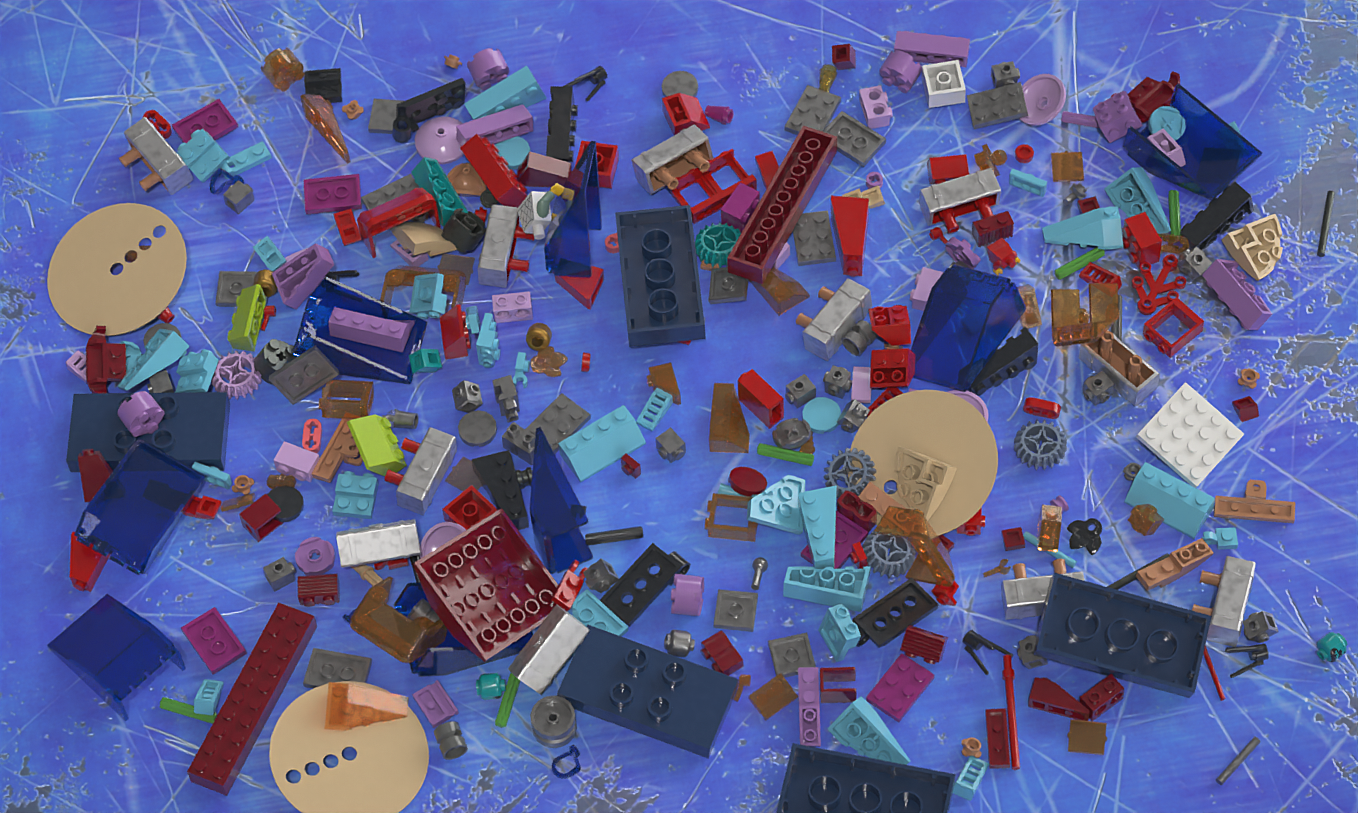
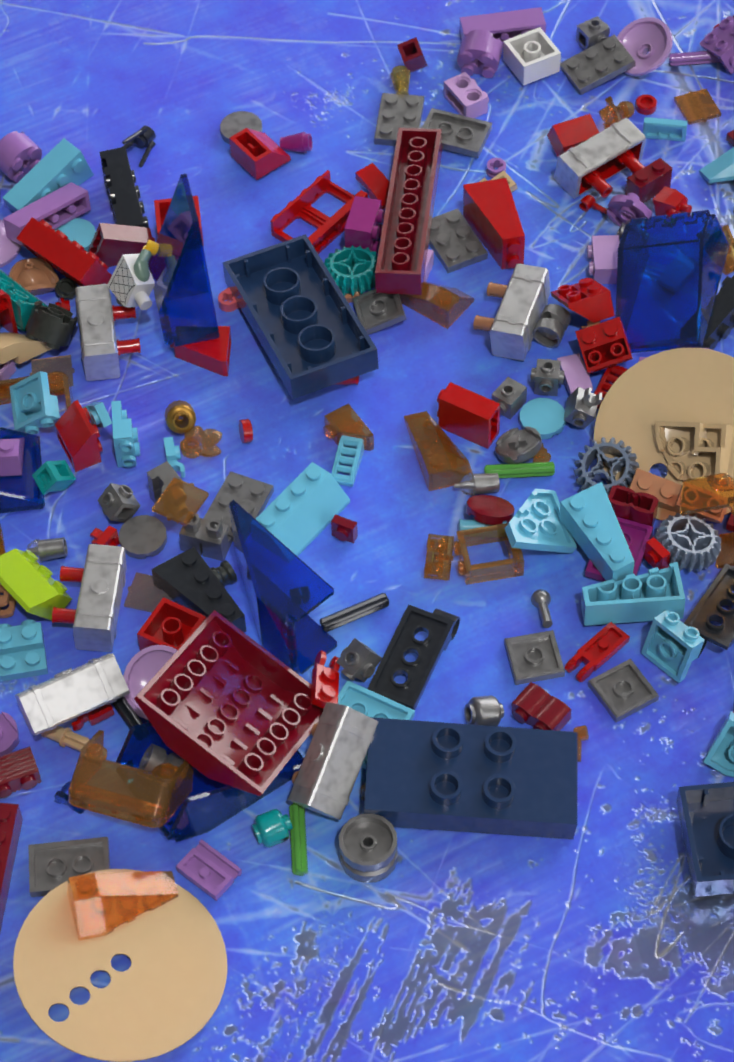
camera: 20 degrees left, 5 degrees down
dark grey wheel [434,721,468,760] -> none
lavender brick [492,292,533,323] -> none
clear blue piece [552,745,581,779] -> none
piece [631,124,713,195] -> none
flat silver brick [655,427,686,463] -> none
medium lavender brick [671,574,704,616] -> none
clear orange plate [748,673,798,721] -> none
medium lavender slope [798,667,821,747] -> none
piece [820,667,856,703] -> none
flat silver plate [1063,183,1087,205] -> none
none -> red tile [90,525,120,546]
none -> clear orange piece [152,477,209,527]
none -> clear orange hips [424,534,454,580]
none -> flat silver piece [454,473,500,497]
none -> red hinge [565,622,630,682]

